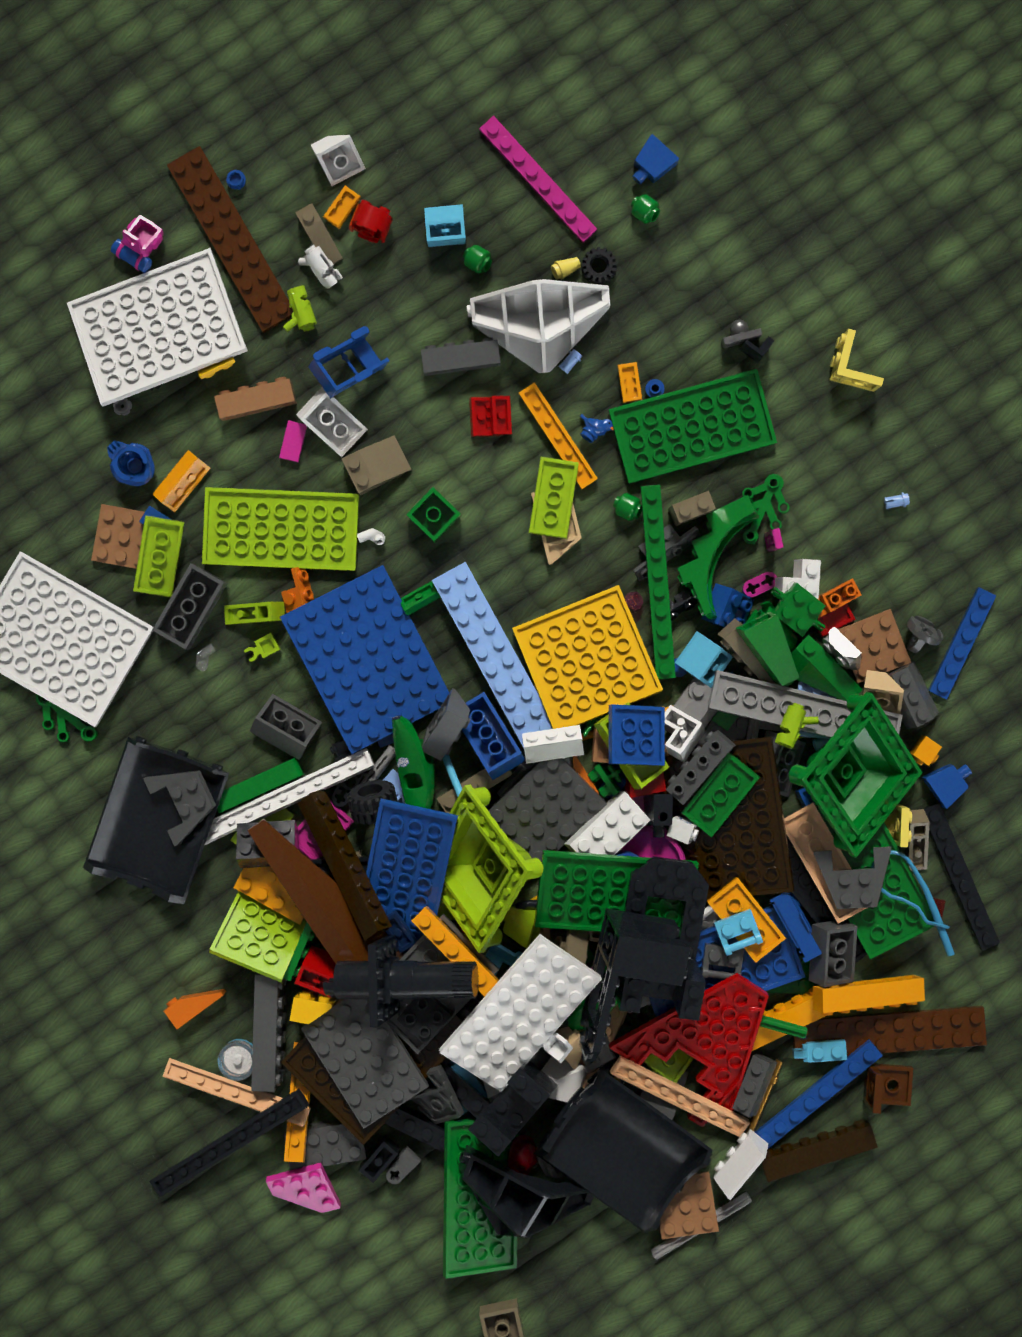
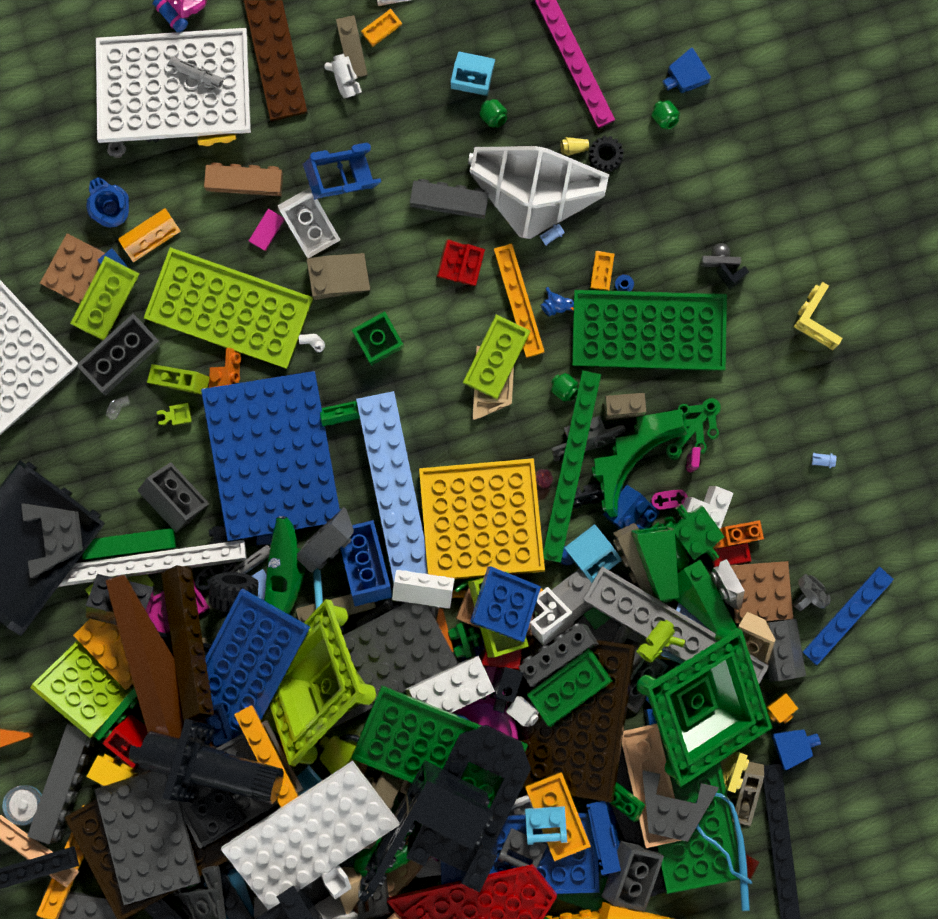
camera: 25 degrees right, 5 degrees down
lime piece [283,285,317,332] -> none
red brick [349,200,393,243] -> none
none -> light grey pin [168,56,224,89]
none -> green tile [609,782,645,822]

